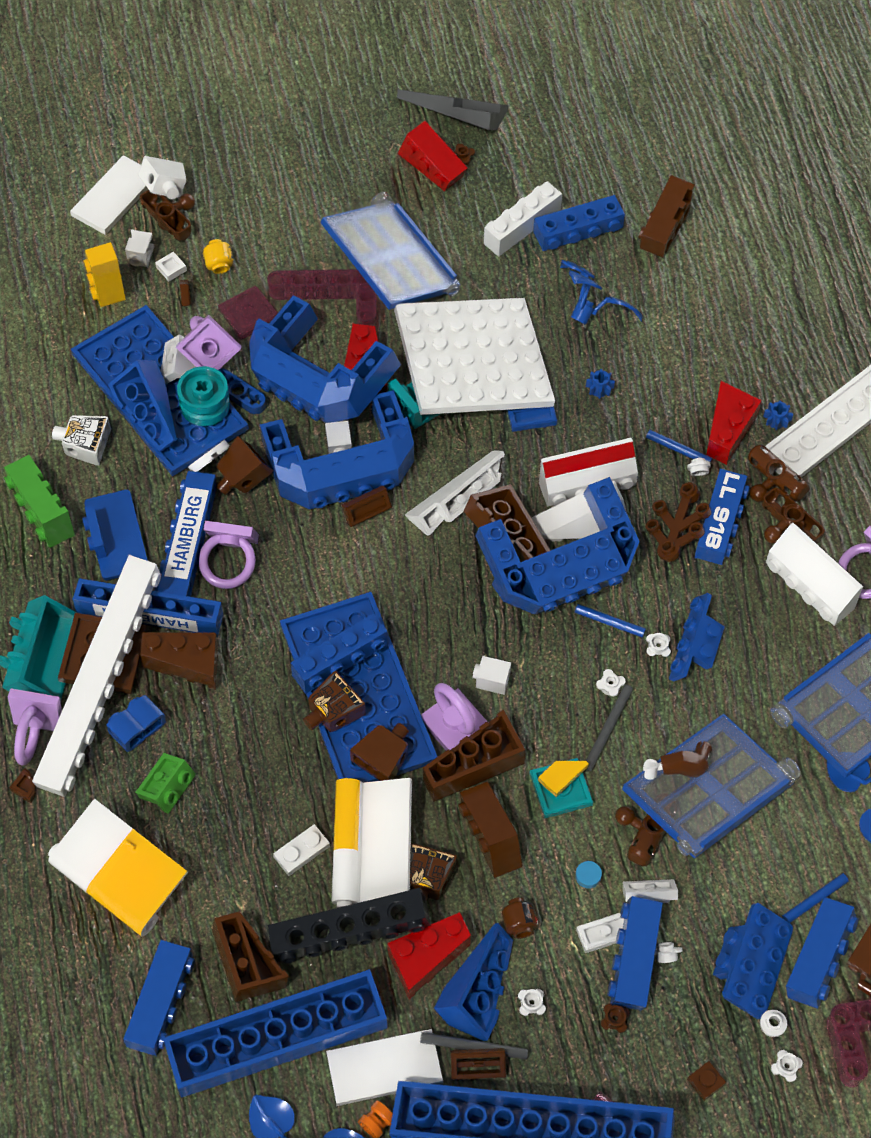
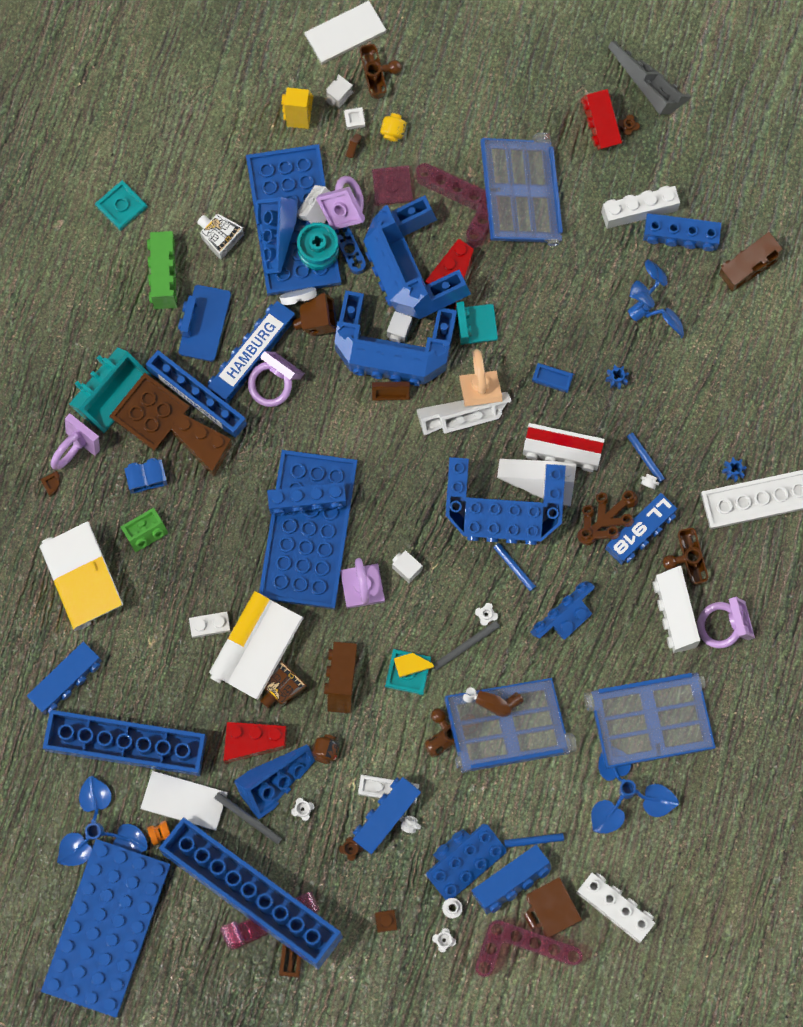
camera: 30 degrees right, 15 degrees up
white brick [32,555,161,797] -> none
white torso [138,156,186,199] -> none
reddish brown wedge [212,911,289,1002] -> none
black brick [268,888,431,964] -> none
reddish brown torso [303,671,366,732] -> none
reddish brown torso [350,723,409,781] -> none
white plate [394,298,555,415] -> none
reddish brown wedge [423,709,526,802] -> none
reddish brown tile [450,1048,506,1080] -> none
reddish brown wedge [463,484,551,562] -> none
dark azure tile [575,861,602,888] -> none
white plate [623,879,678,903] -> none
white plate [646,633,671,657] -> none
red wedge [706,381,762,465] -> none
reddish brown piece [748,445,810,502] -> none
none -> light nougat tile [459,349,502,407]

